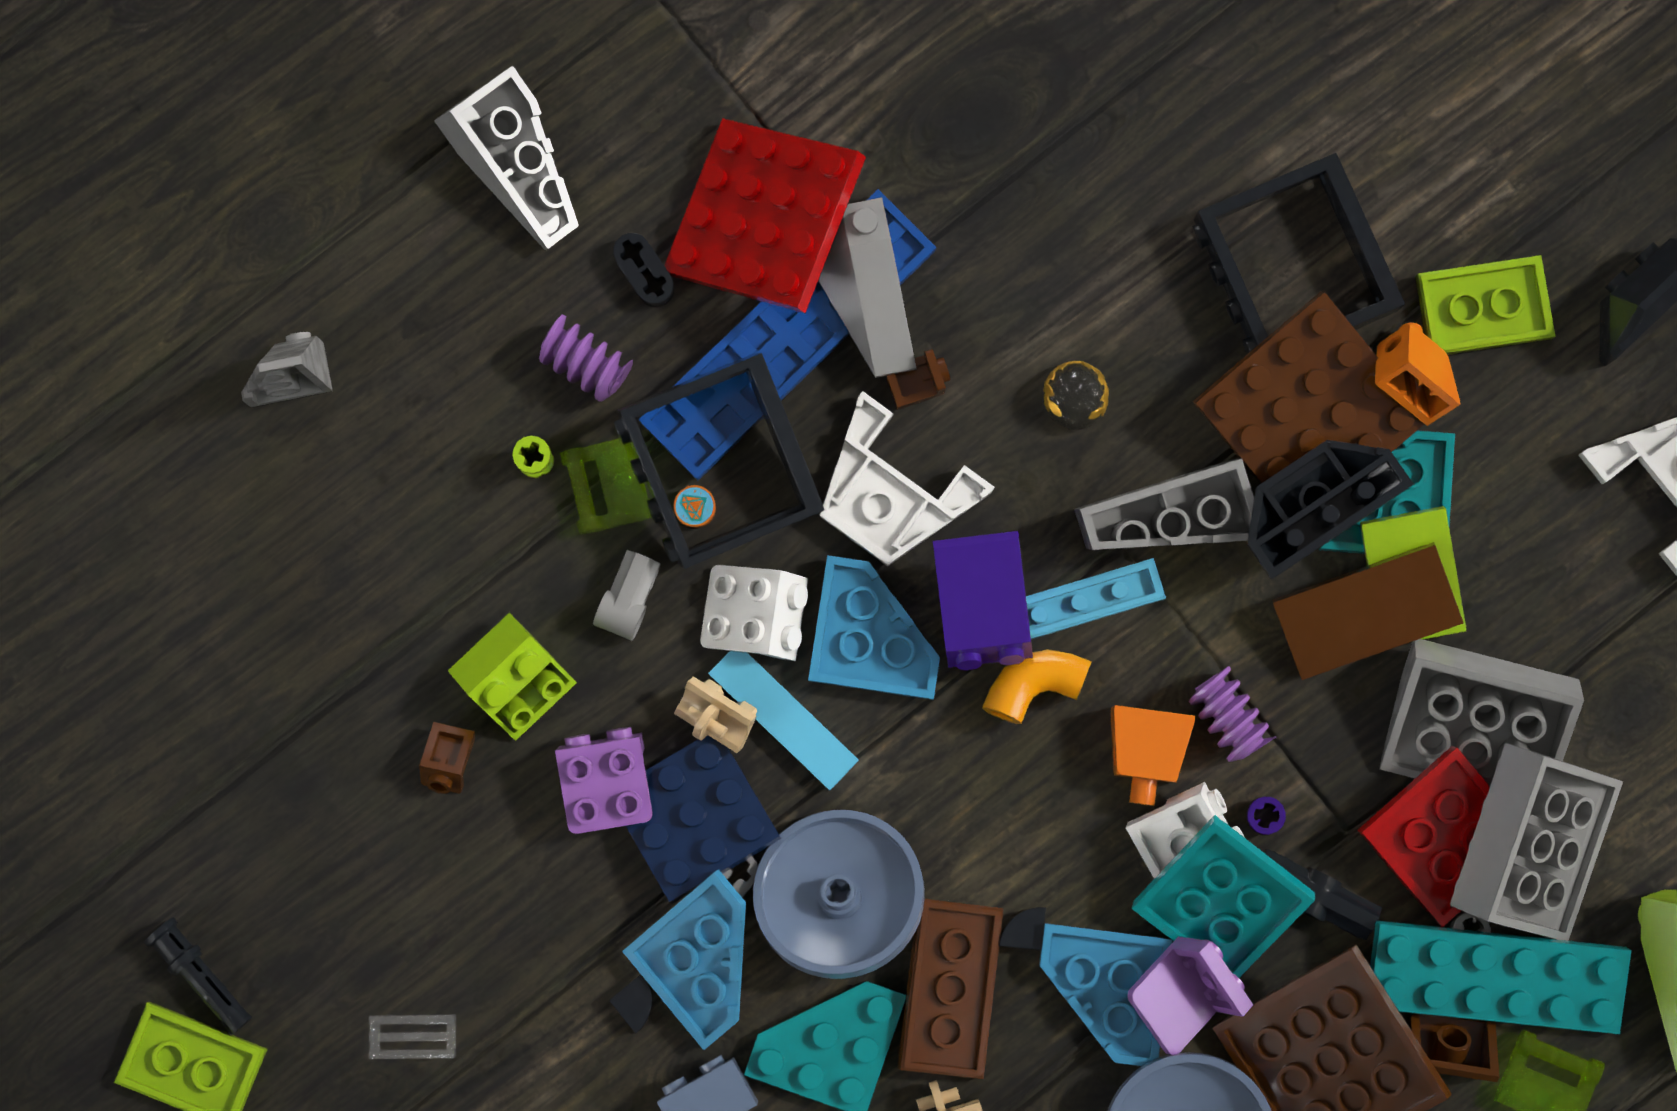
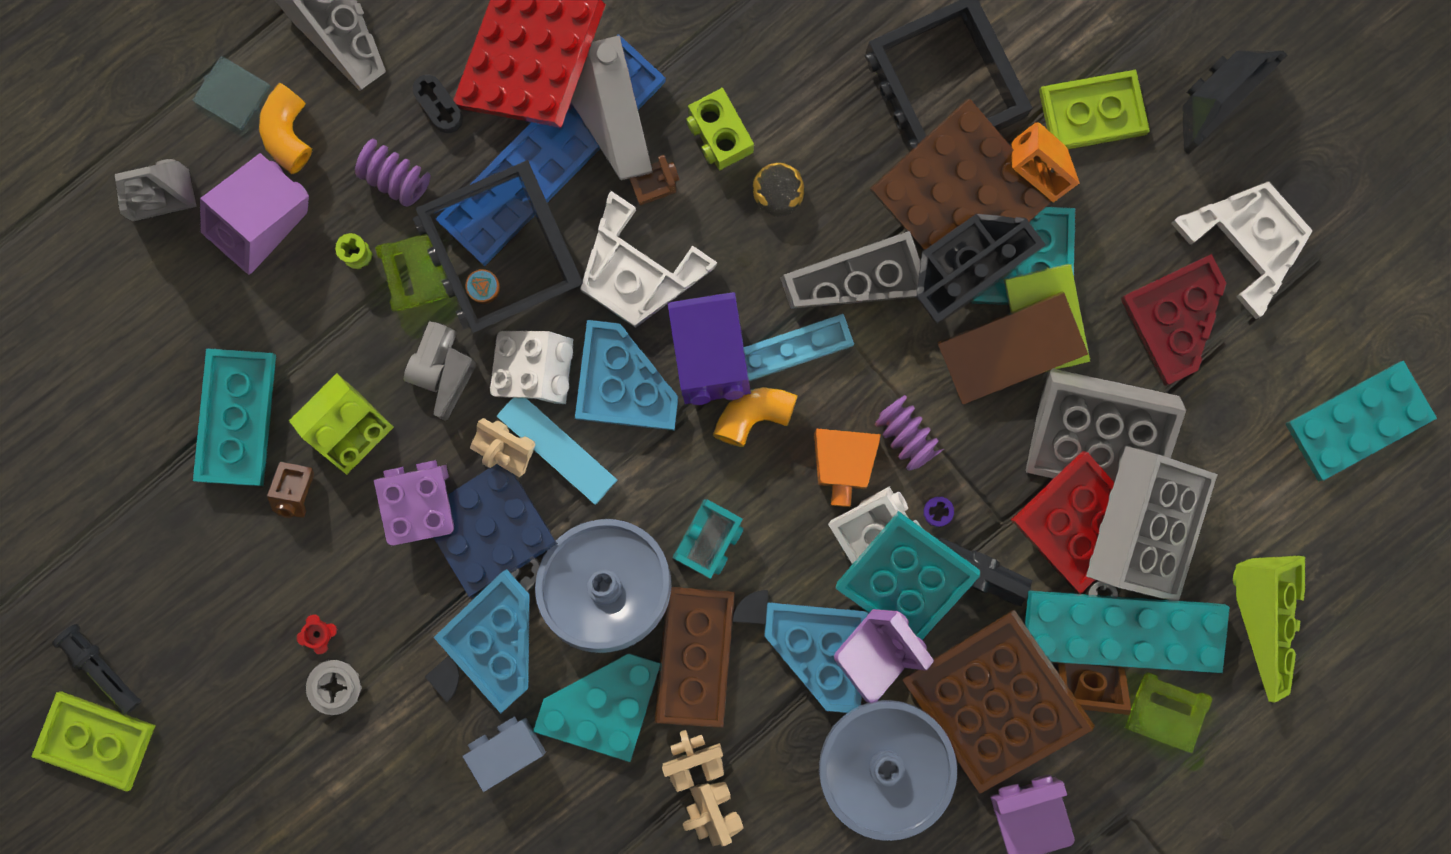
camera: 10 degrees left, 0 degrees up
clear tile [369,1014,456,1059] -> none
none -> clear light blue piece [192,56,271,130]
none -> teal plate [193,349,276,487]
none -> medium lavender slope [200,153,309,275]
none -> light orange cylinder [259,83,312,174]
none -> red plate [297,615,337,654]
none -> light grey gear [306,660,362,715]
none -> flat silver slope [434,347,476,421]
none -> teal window [672,499,744,579]
none -> lime brick [686,88,754,171]
none -> dark red plate [1120,254,1227,386]

